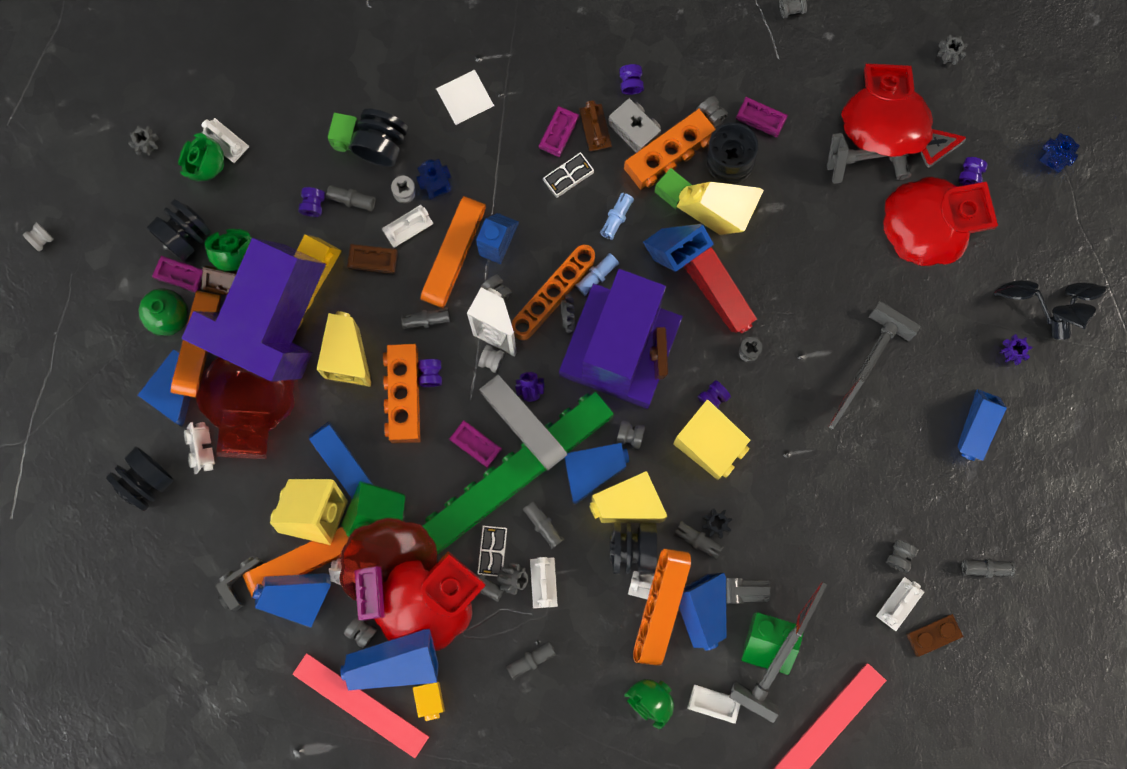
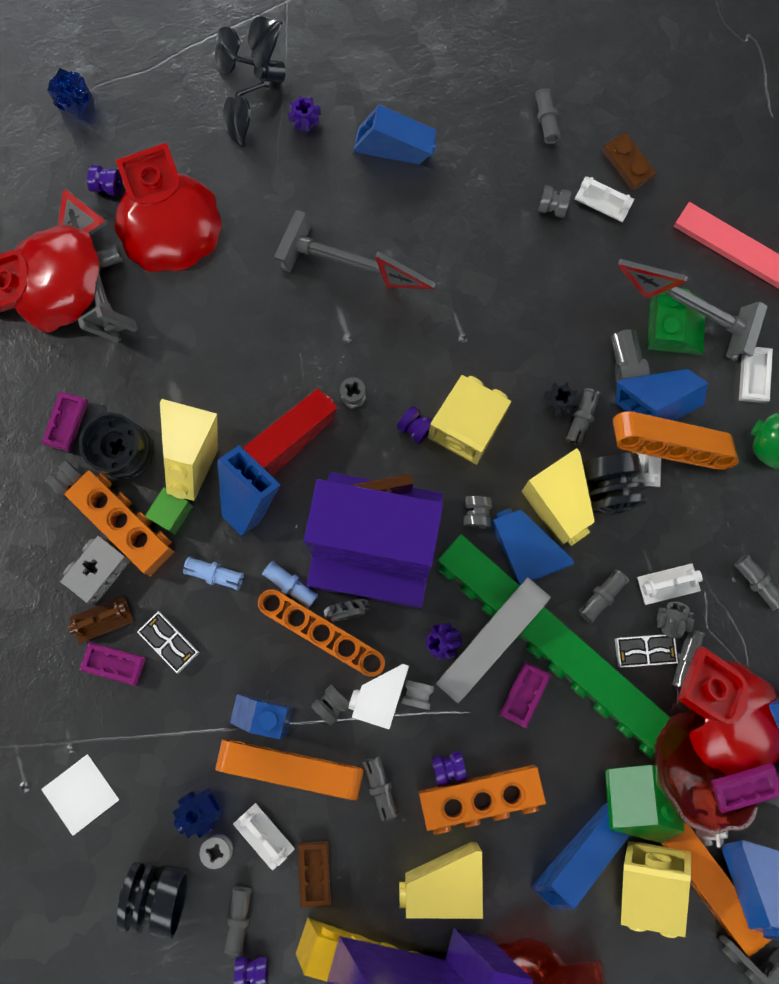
camera: 100 degrees left, 0 degrees up
bright green brick [328,113,359,152] -> none
dark purple wheel [619,64,644,95] -> none

